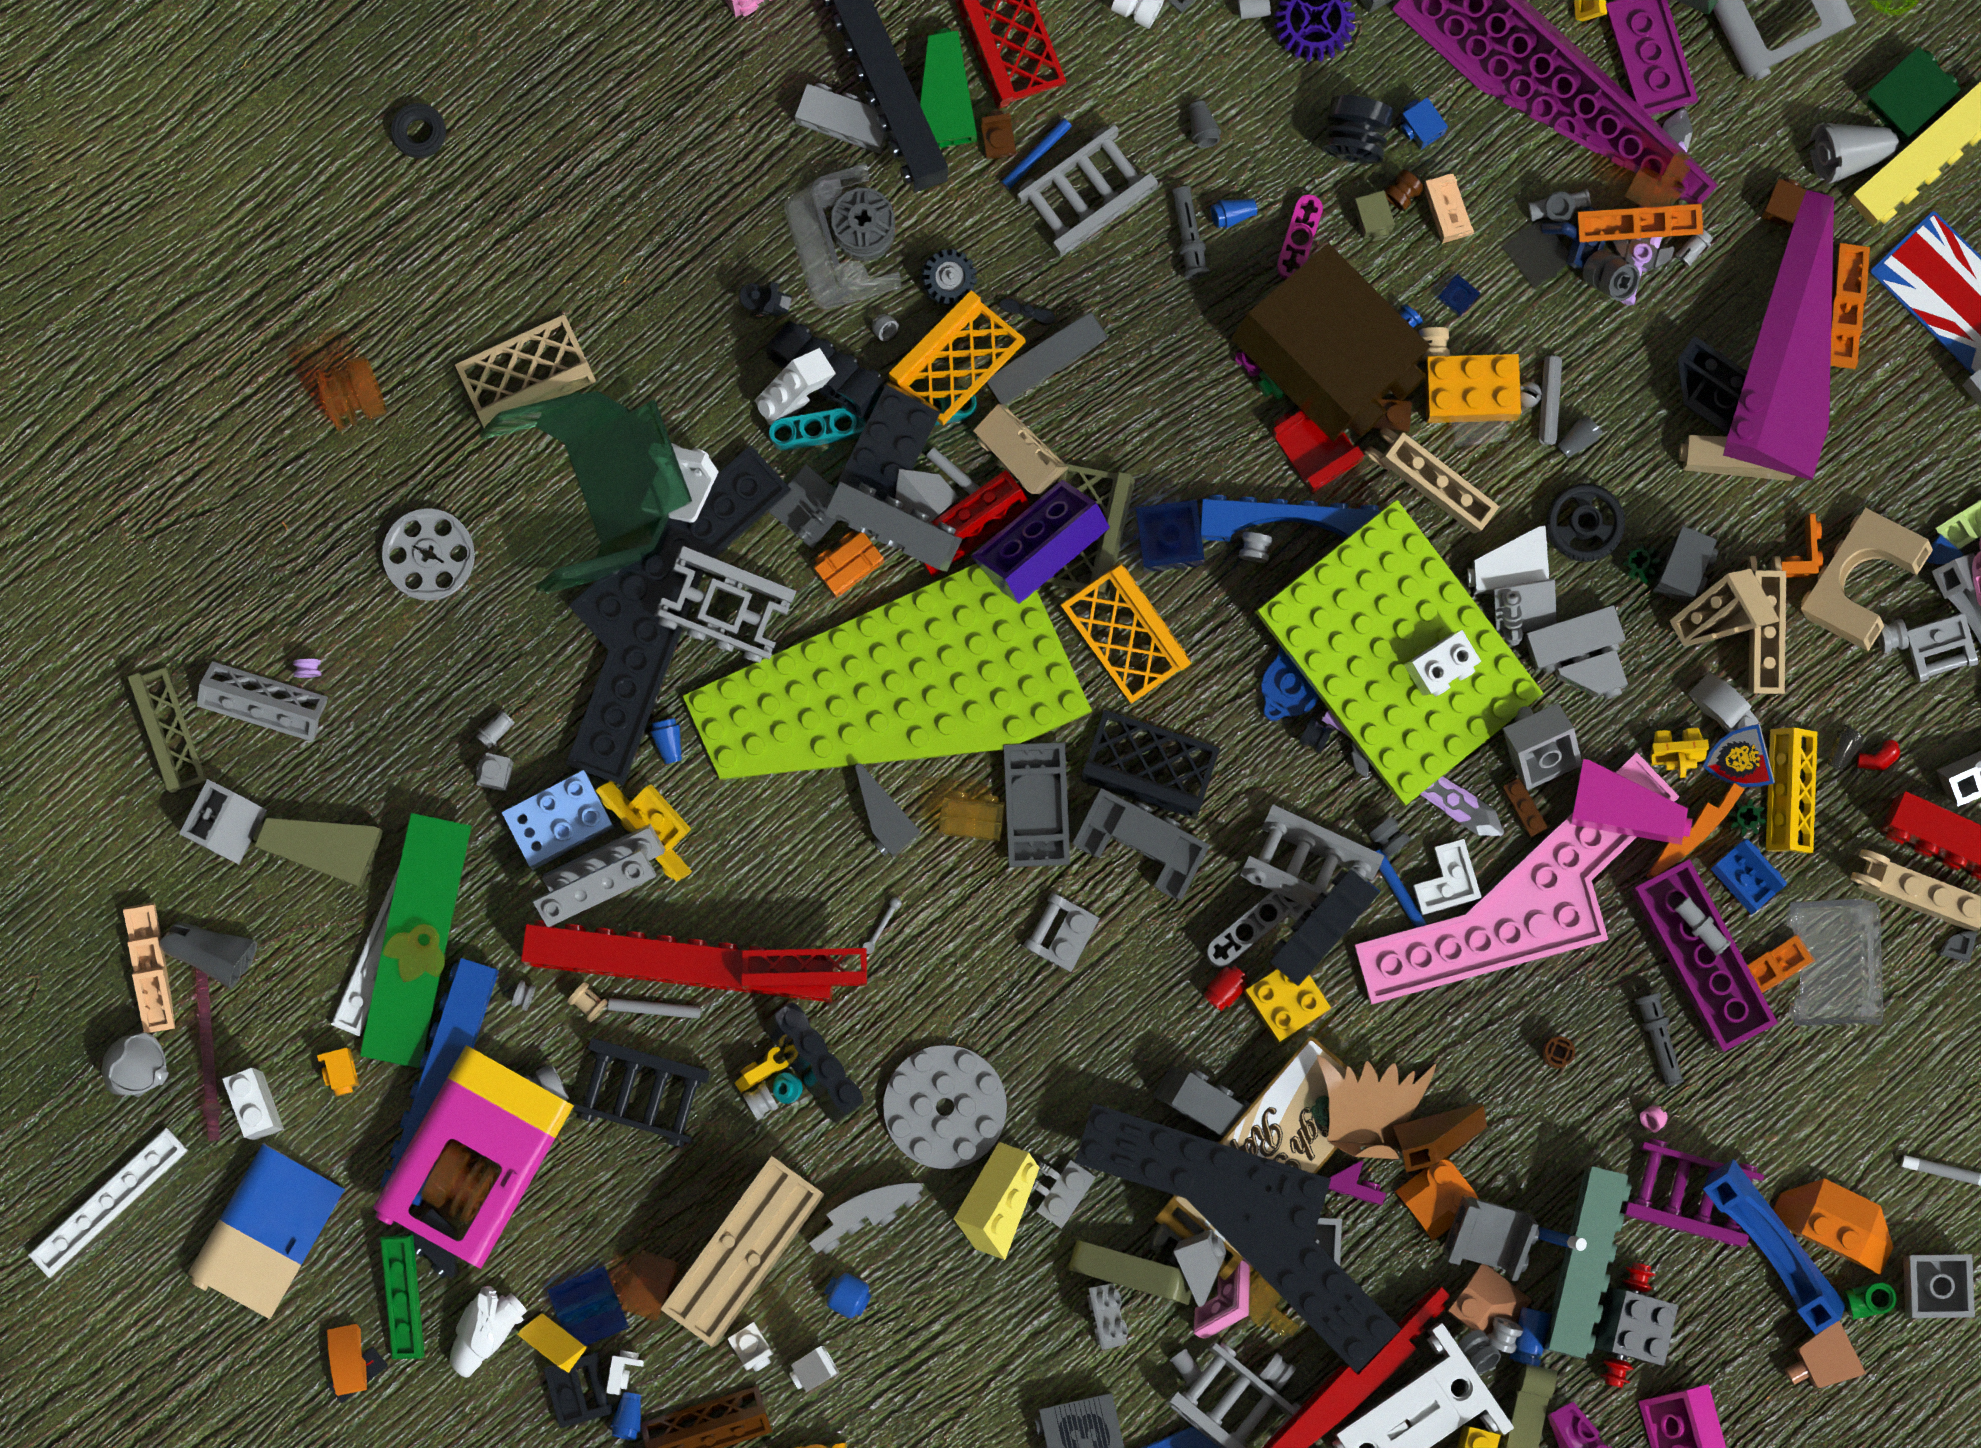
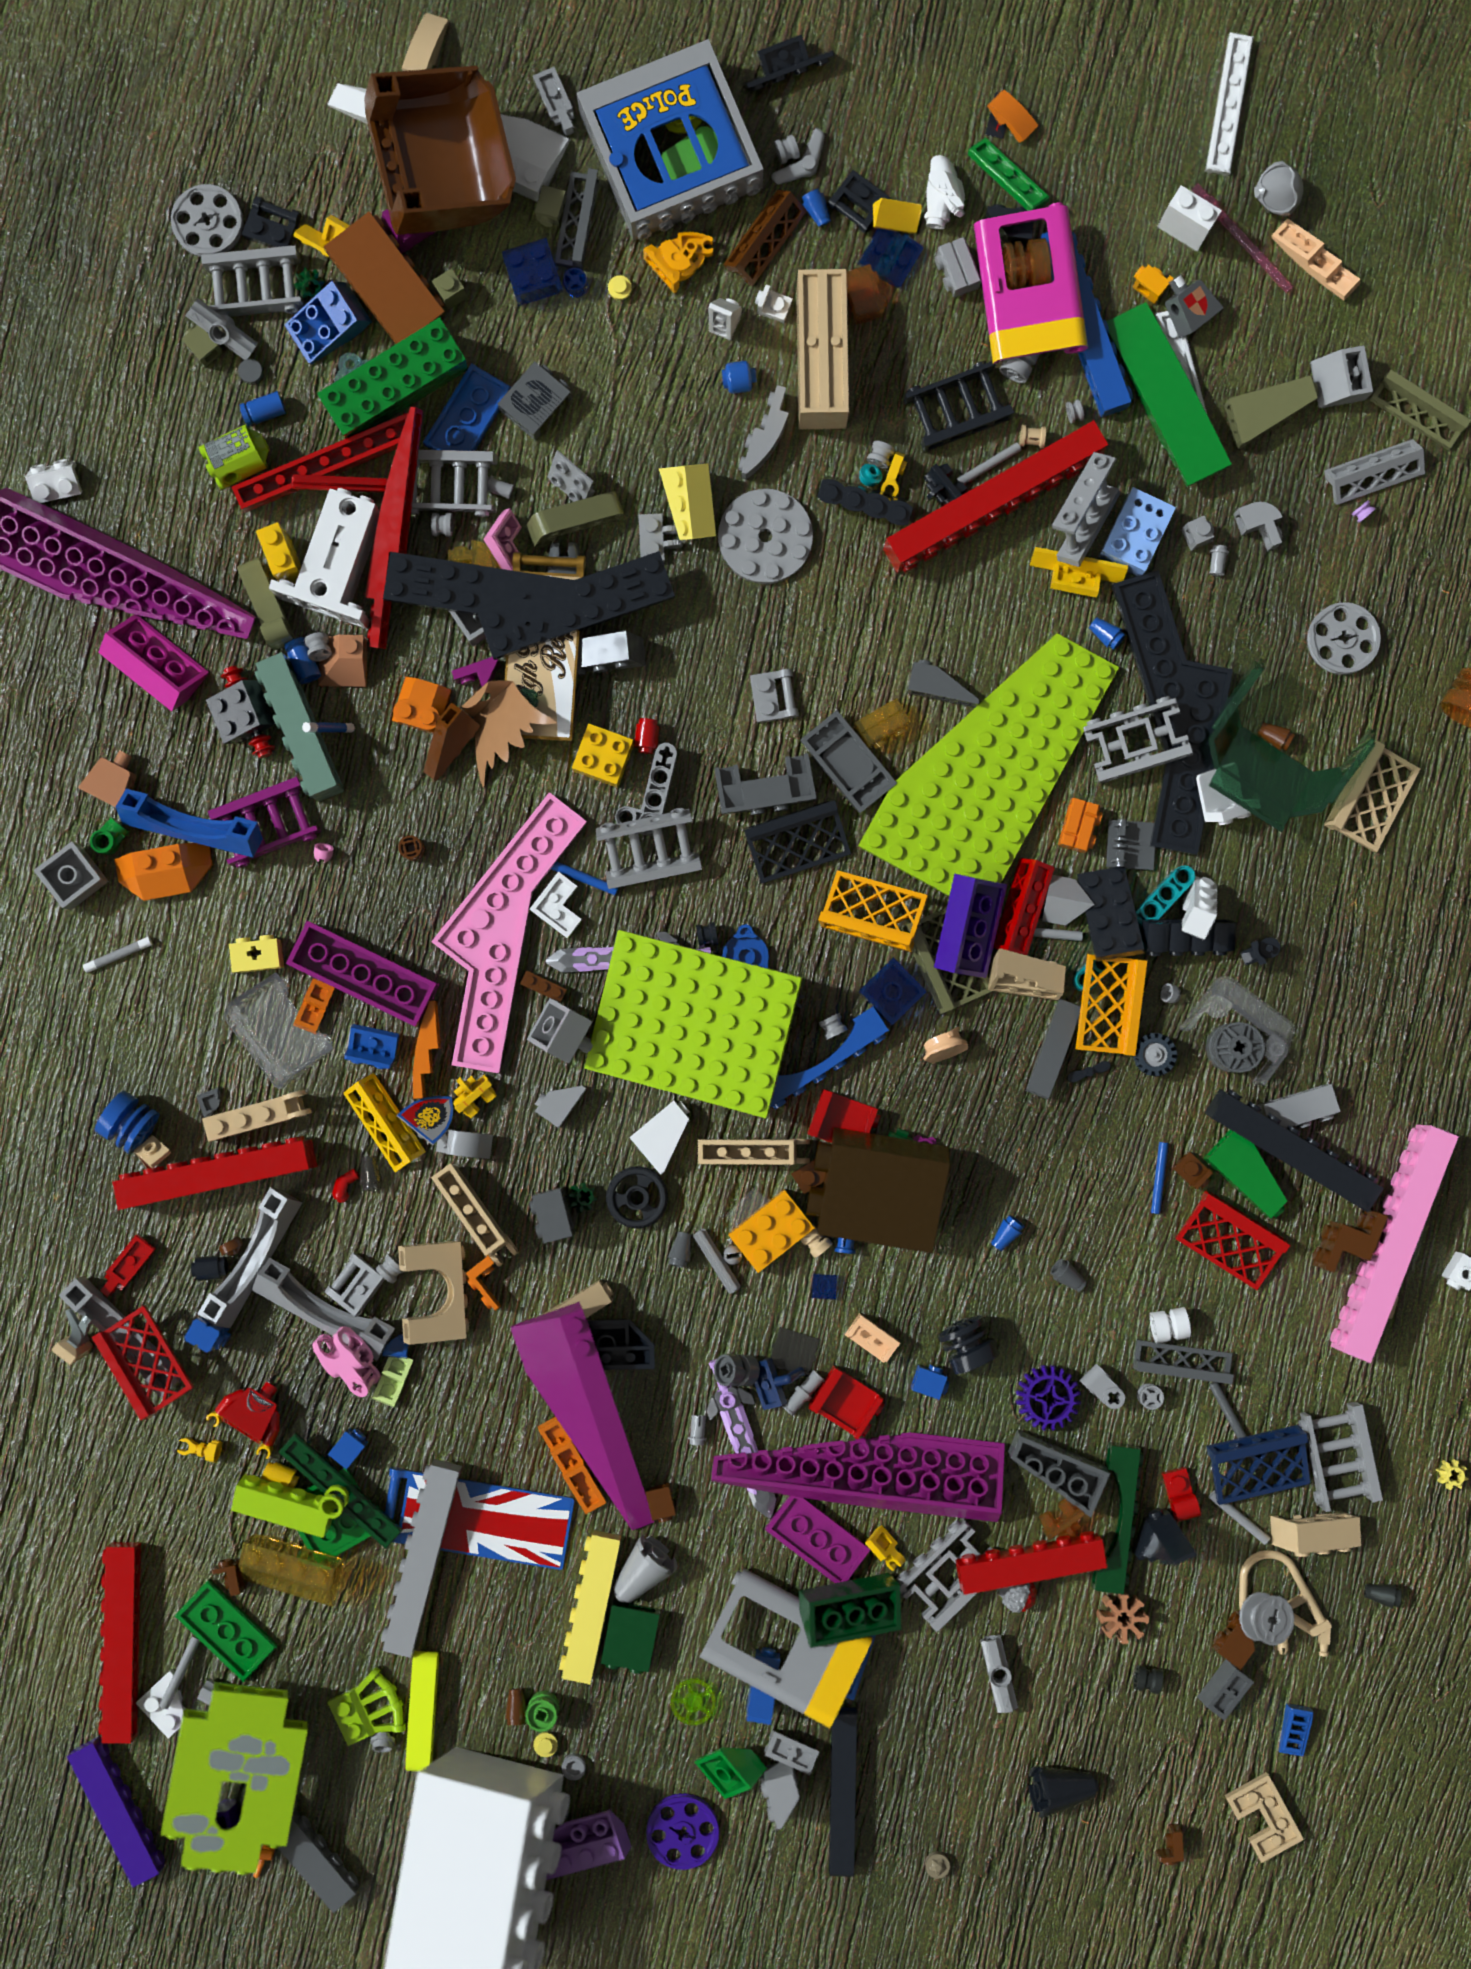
camera: 140 degrees right, 5 degrees up
dark grey piece [160,921,257,990] -> none
door [188,1143,345,1319] -> none
clear yellow plate [383,924,445,982] -> none
white bracket [606,1350,645,1395] -> none
red fence [741,948,867,988] -> none
dark grey wedge [824,482,963,571] -> none
light grey hinge [862,897,902,954] -> none
light grey fence [1017,125,1158,258] -> none
dark grey pin [1172,186,1211,280] -> none
light grey slope [1174,1229,1226,1307] -> none
black brick [1270,867,1380,986] -> none
dark pink beam [1277,195,1323,280] -> none
olive brick [1353,190,1395,241] -> none
dark grey wheel [1369,816,1412,858] -> none
reddish brown wheel [1384,169,1425,212] -> none
white brick [1404,630,1481,697] -> none
dark grey panel [1442,1195,1539,1281] -> none
dark grey wheel [1458,1330,1501,1374] -> none
light grey hinge [1494,578,1557,646] -> none
light grey brick [1524,605,1626,674] -> none
dark grey tile [1545,191,1576,222] -> none
dark pink slope [1572,759,1693,845] -> none
orange slope [1578,204,1704,242] -> none
clear orange brick [1625,151,1690,209] -> none
dark grey pin [1634,992,1684,1087] -> none
tan wedge [1670,569,1780,647] -> none
light grey pin [1675,896,1731,956] -> none
dark green gear [1727,799,1766,837] -> none
none -> light yellow brick [229,935,284,973]
none -> red panel [808,1365,884,1440]
none -> black hips [923,463,967,505]
none -> light nougat hat [923,1026,968,1063]
none -> light grey brick [935,237,982,298]
none -> dark grey torso [1165,274,1223,338]
none -> light grey brick [1233,502,1282,551]
none -> reddish brown cone [1257,722,1295,751]

